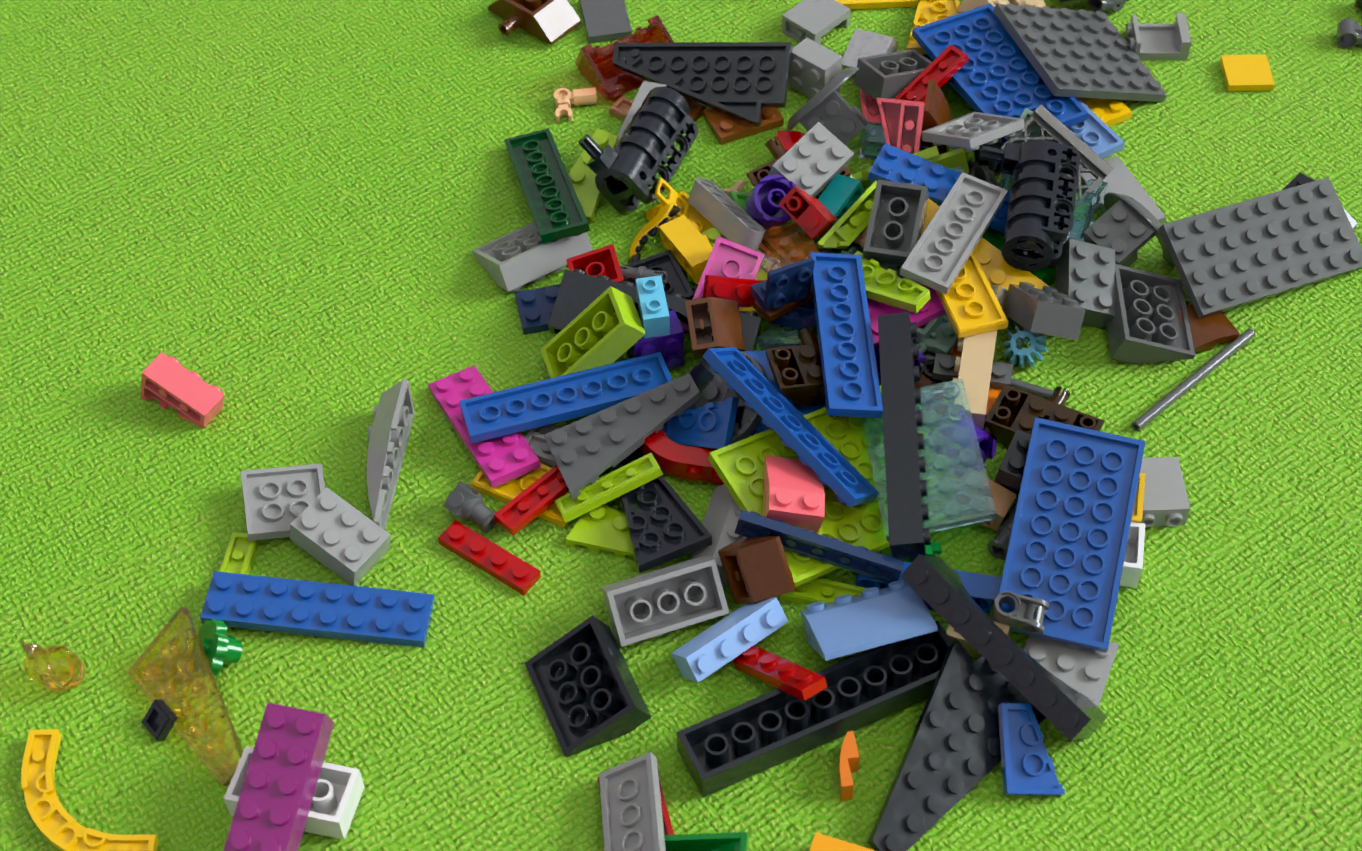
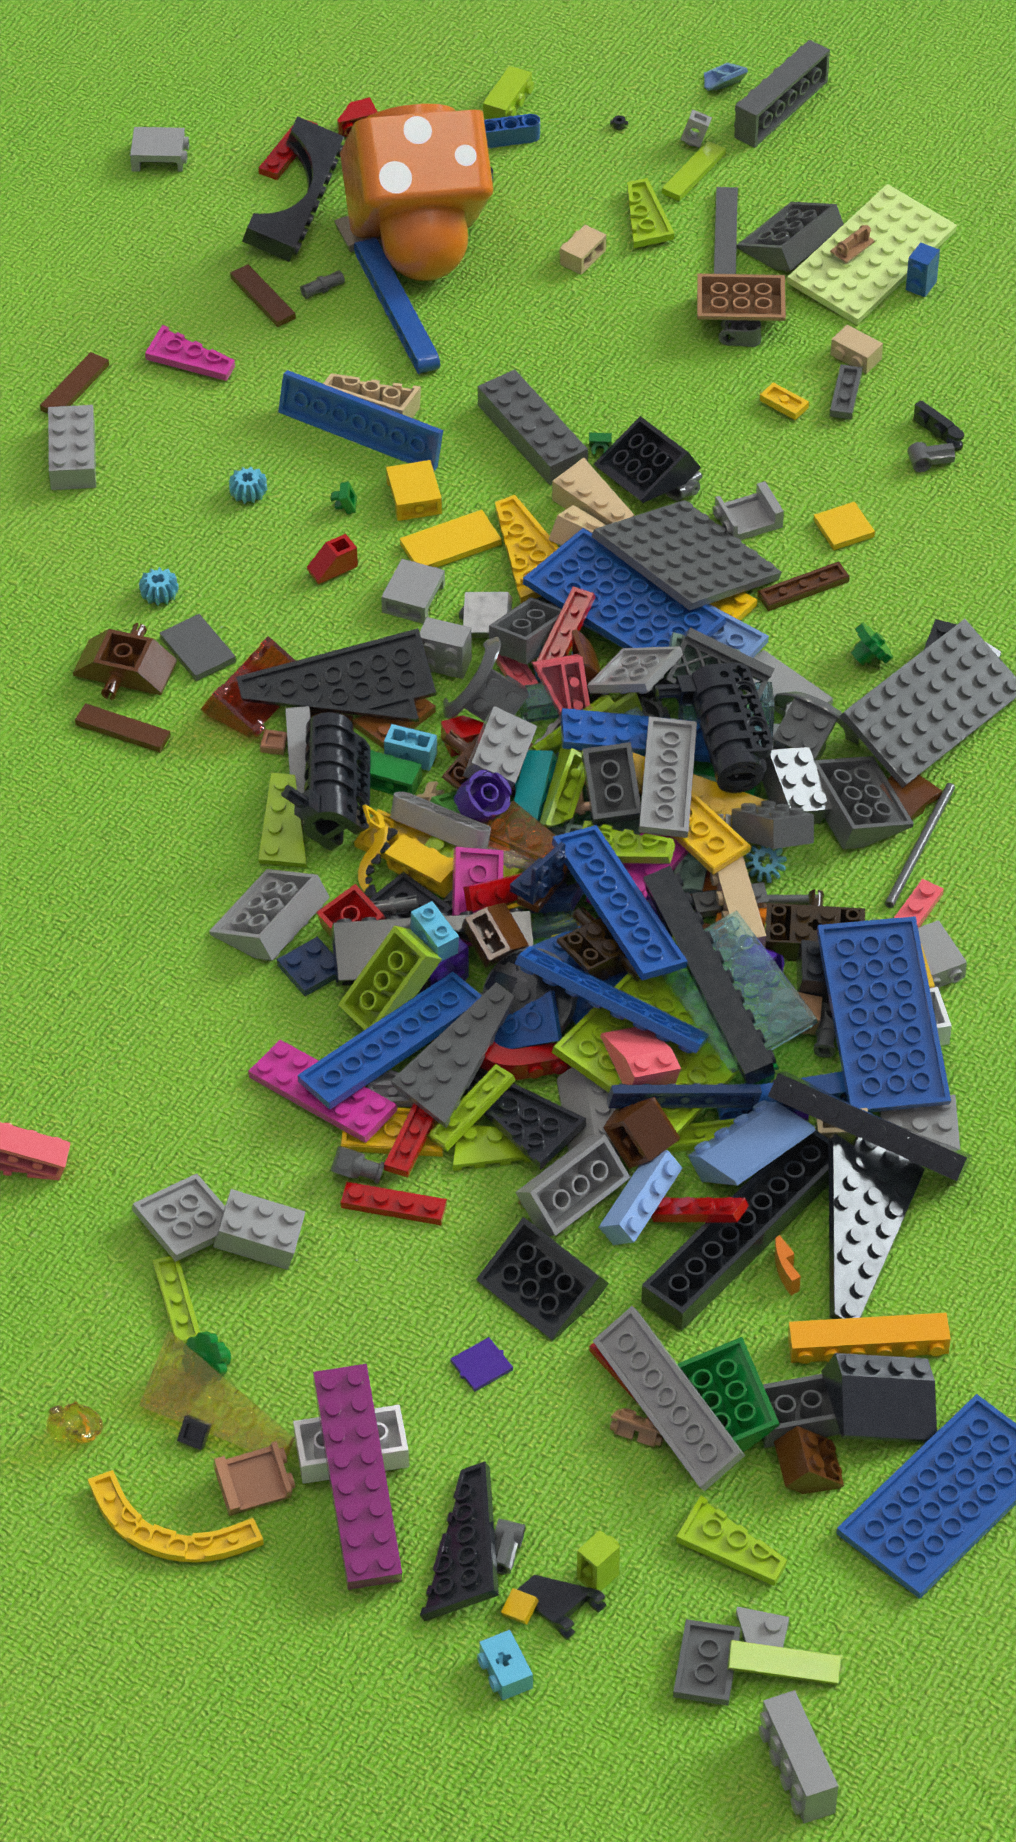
camera: 25 degrees left, 0 degrees up
blue plate [200,571,435,647] -> none
light grey wedge [367,379,415,530] -> none
dark green plate [505,128,590,244] -> none
light nougat bar [554,87,597,123] -> none
red slope [778,186,838,239] -> none
dark grey piece [990,591,1050,634] -> none
blue wing [998,703,1065,796] -> none
none -> reddish brown tile [75,703,171,753]
none -> nougat panel [213,1441,295,1516]
none -> green brick [358,750,422,795]
none -> medium azure brick [384,724,437,771]
none -> dark purple piece [450,1337,513,1392]
none -> reddish brown tile [757,561,850,611]
none -> green plant [851,622,894,665]
none -> coral plate [894,879,944,928]

